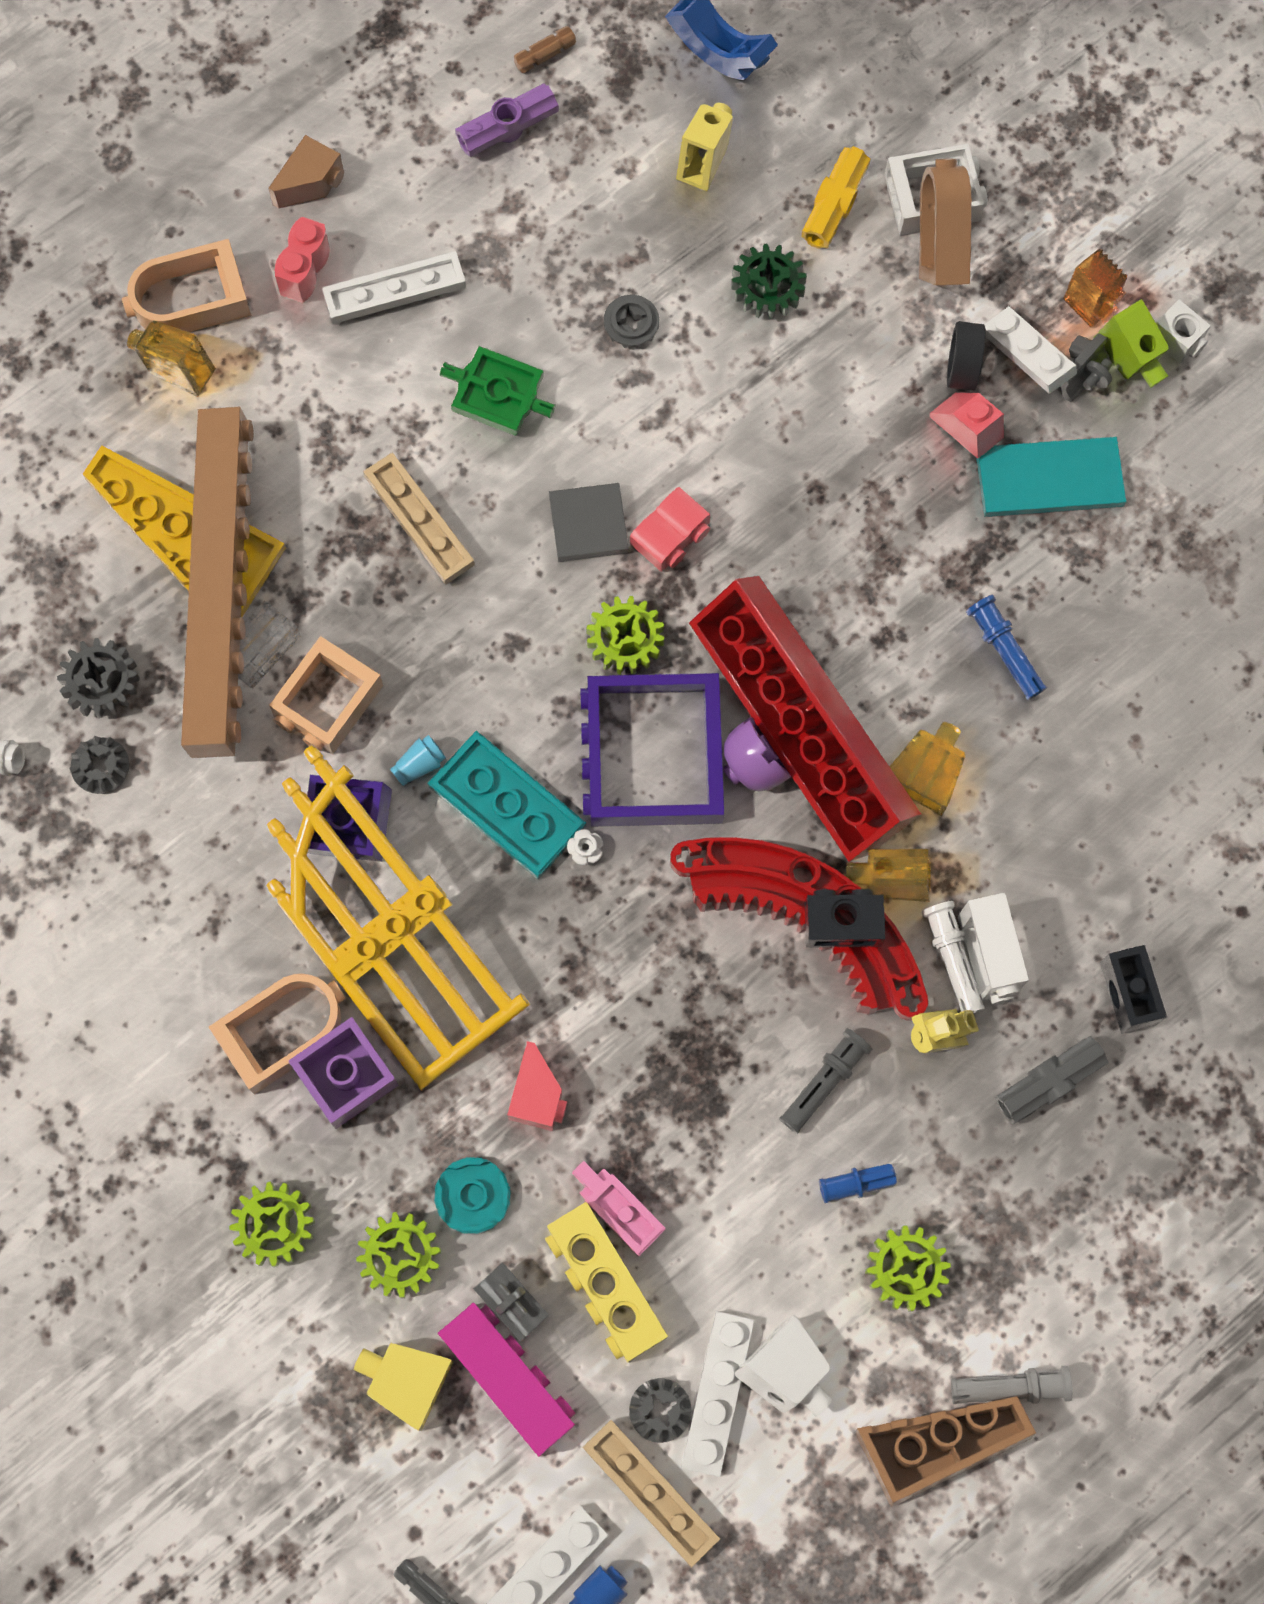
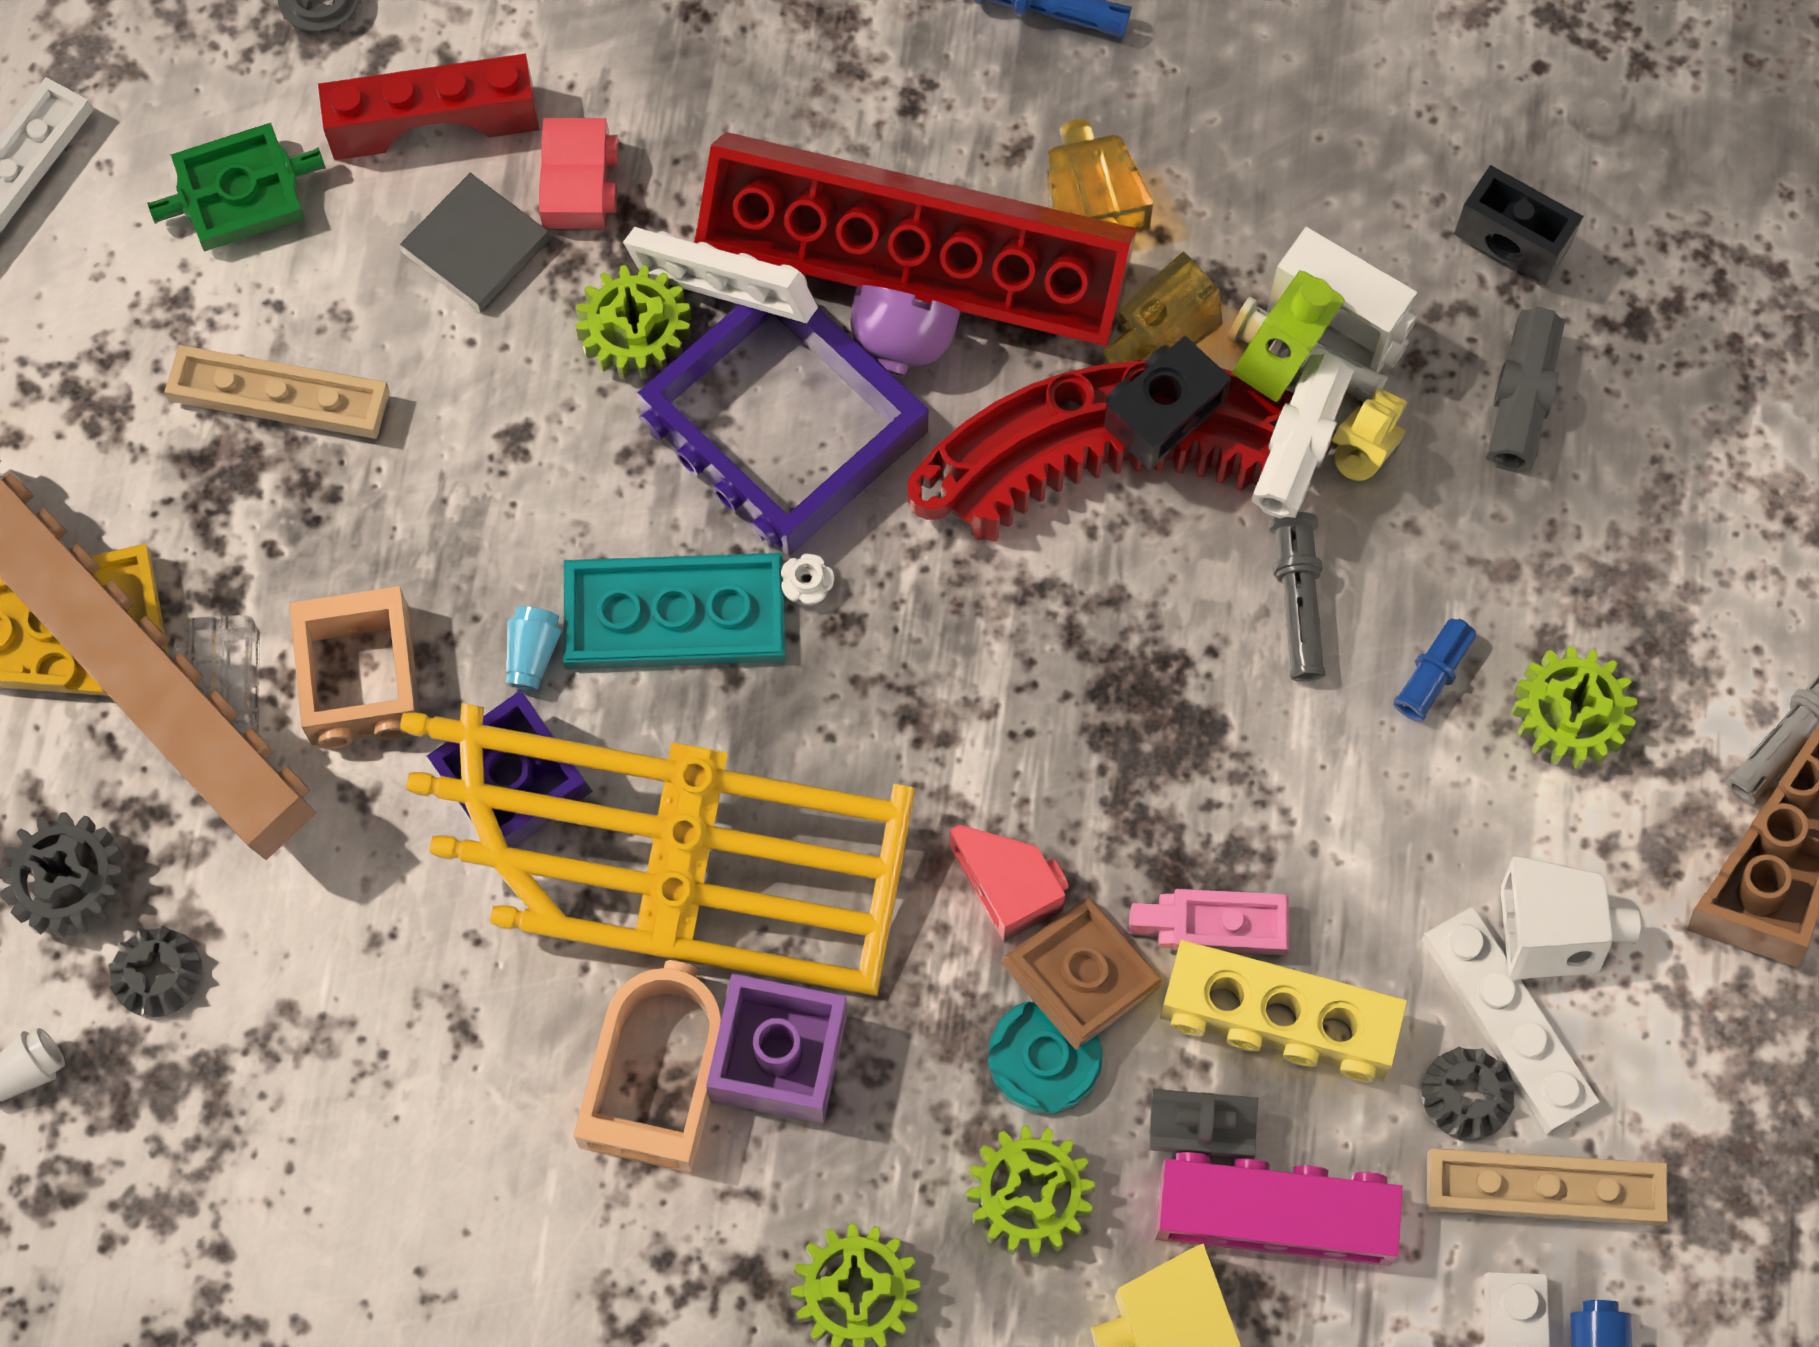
camera: 40 degrees left, 5 degrees down
none -> red arch [318,53,540,160]
none -> white plate [623,227,818,323]
none -> medium nougat tile [1001,896,1163,1050]
none -> lime torso [1232,270,1345,403]
none -> white piece [1251,353,1354,519]

